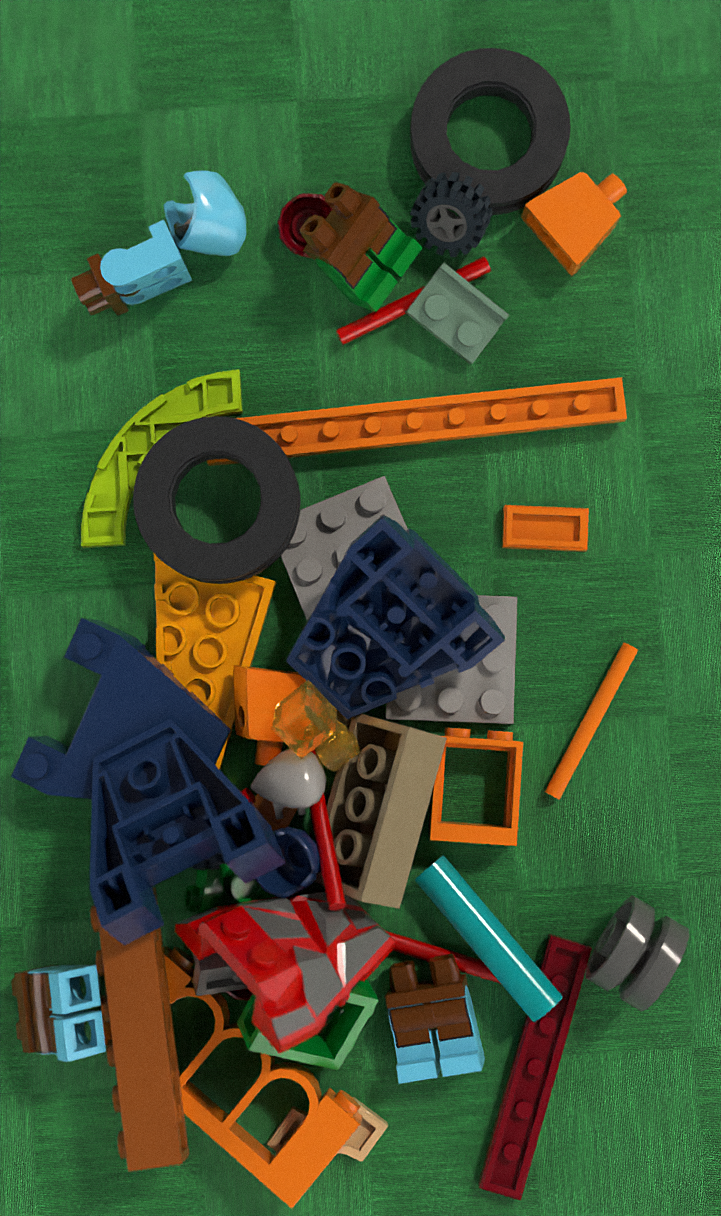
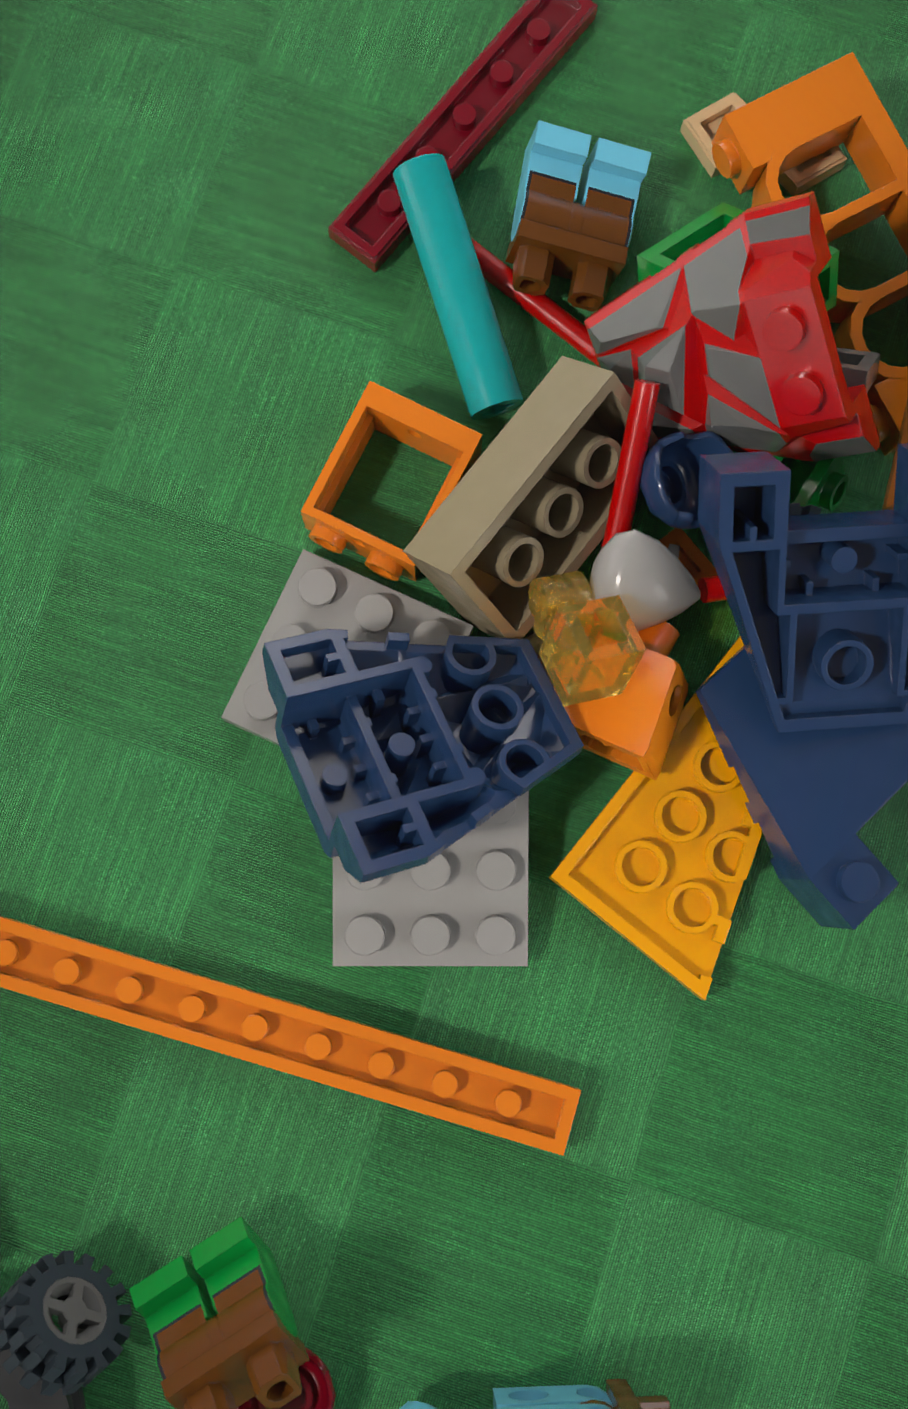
camera: 160 degrees left, 5 degrees down
lime tile [81,369,243,548] -> none
black tyre [133,416,301,584] -> none
red bar [335,256,491,345] -> none
sand green plate [405,263,509,364] -> none
orange tile [502,505,589,552] -> none
orange bar [545,642,638,800] -> none
dark grey wheel [585,895,689,1012] -> none

